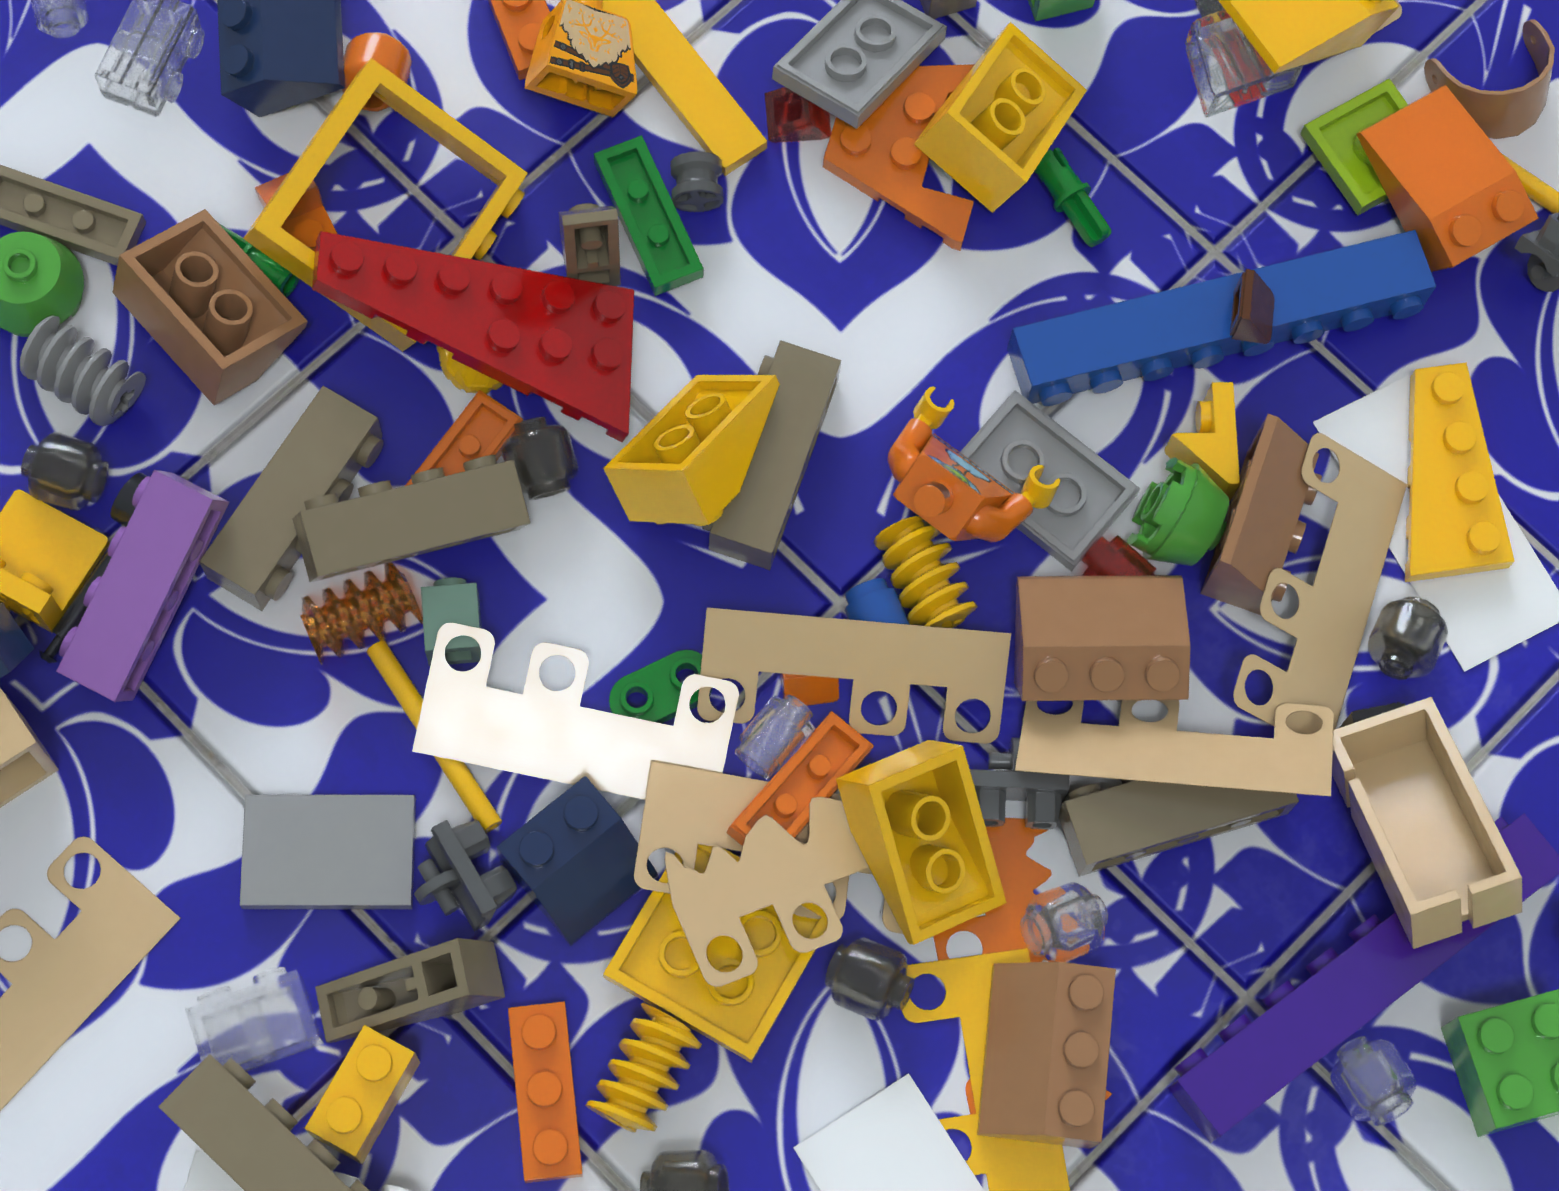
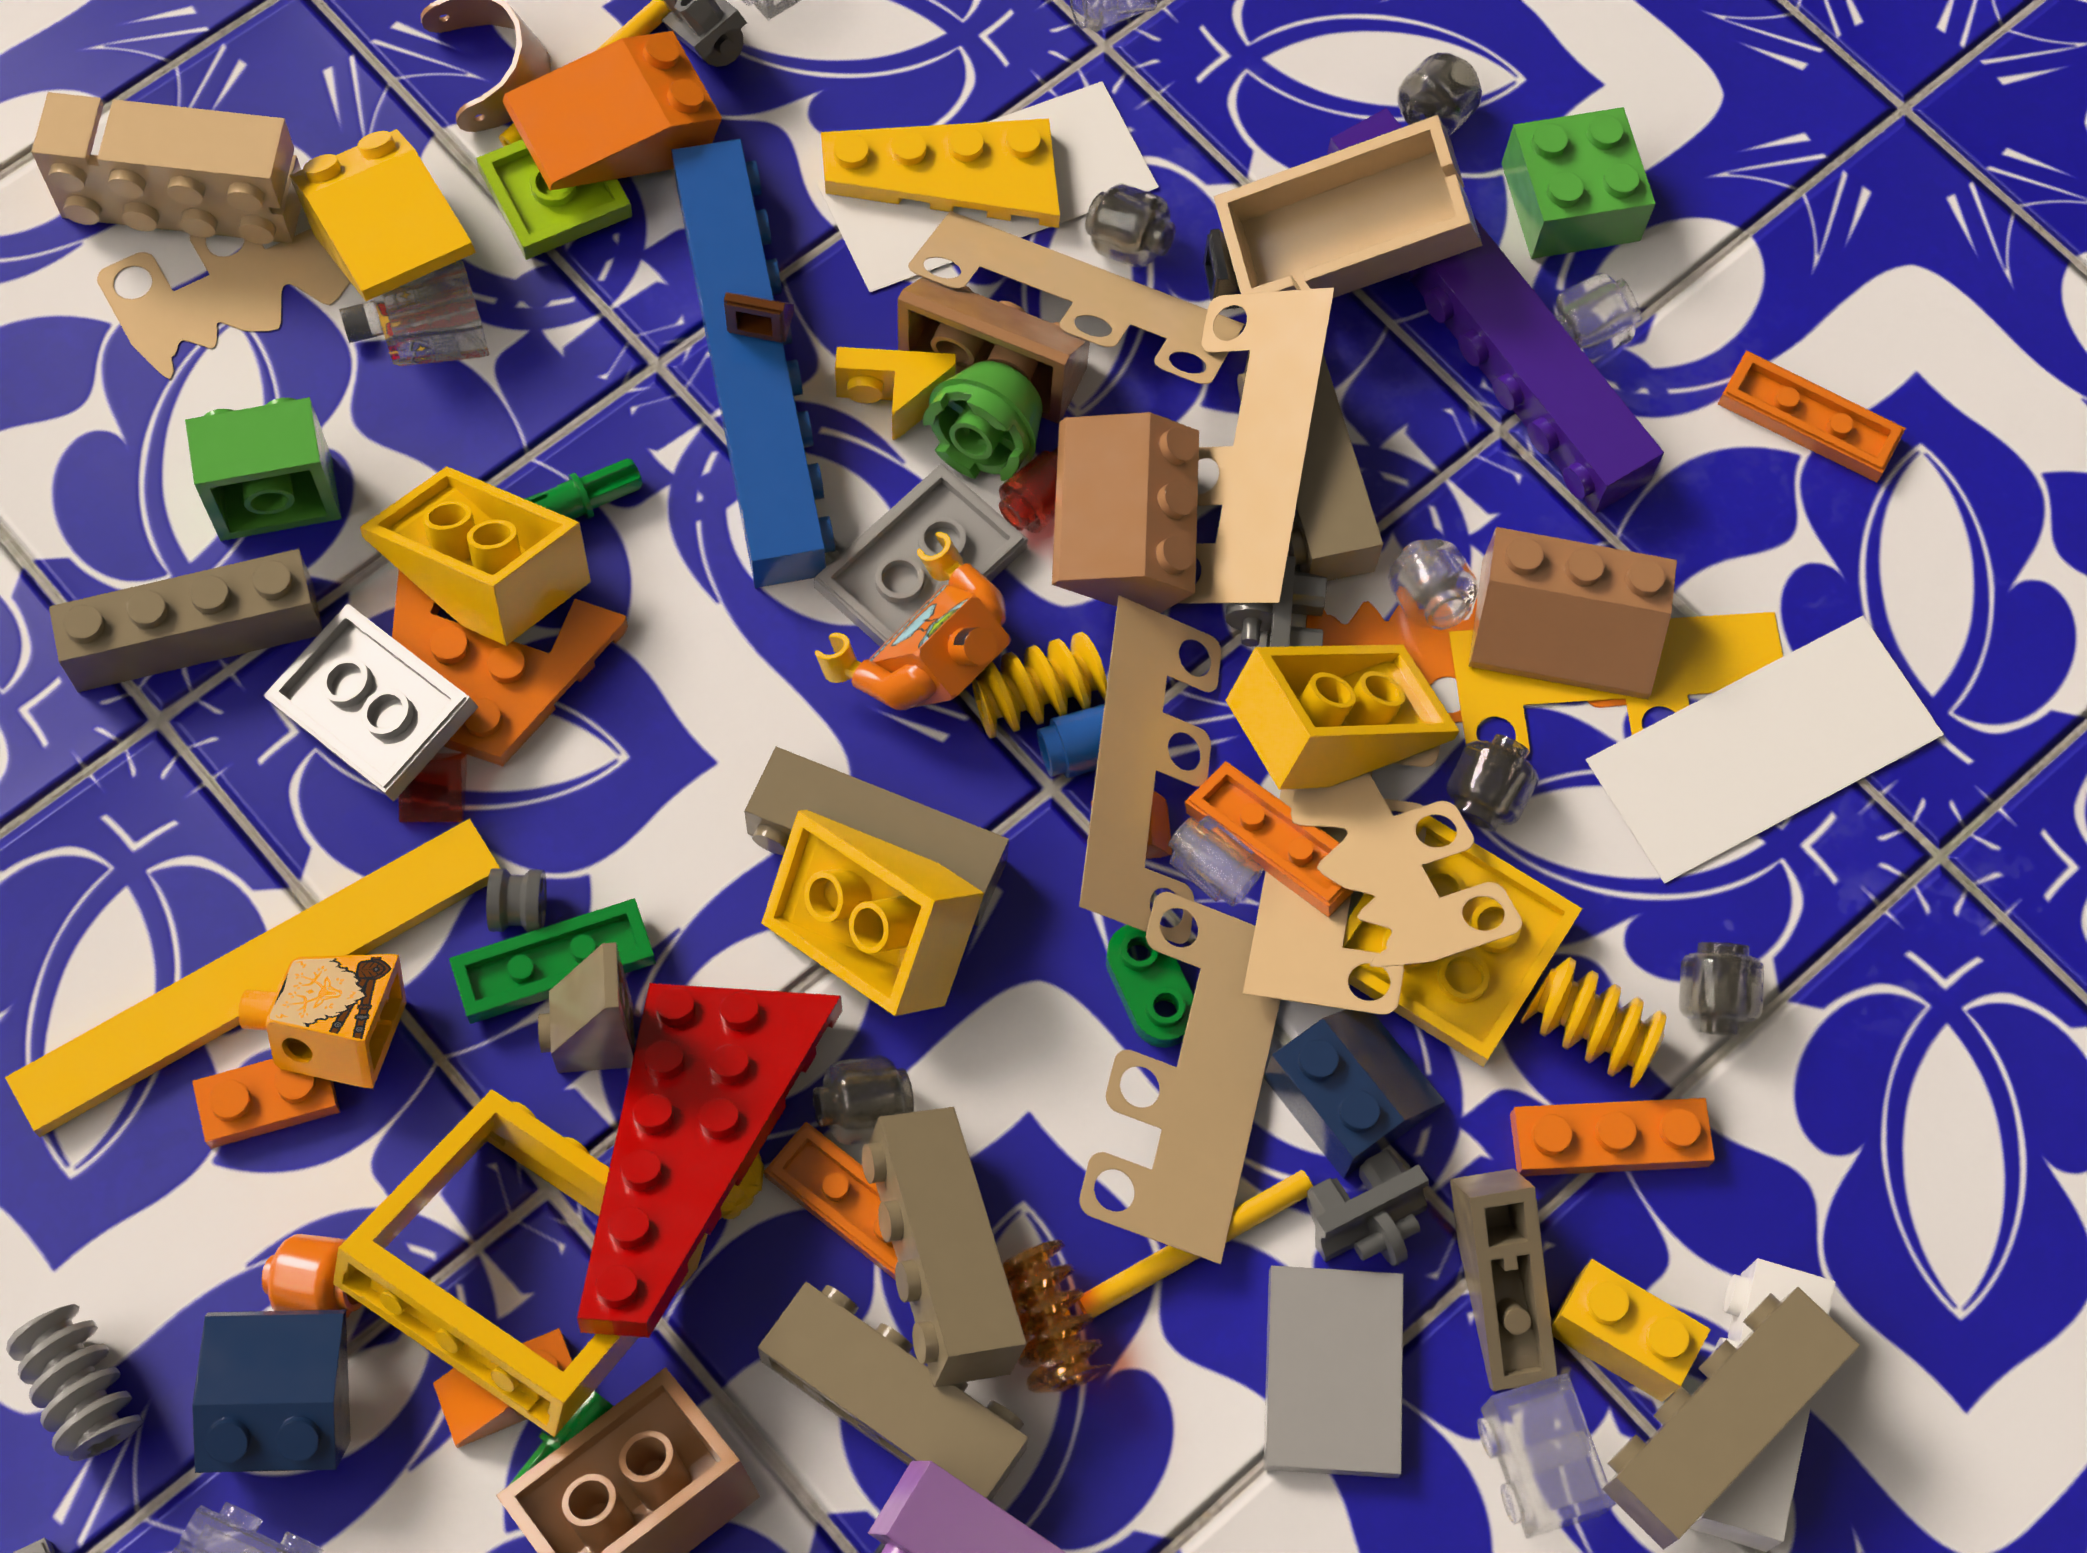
camera: 85 degrees left, 5 degrees down
sand green brick [421,577,482,666] -> none

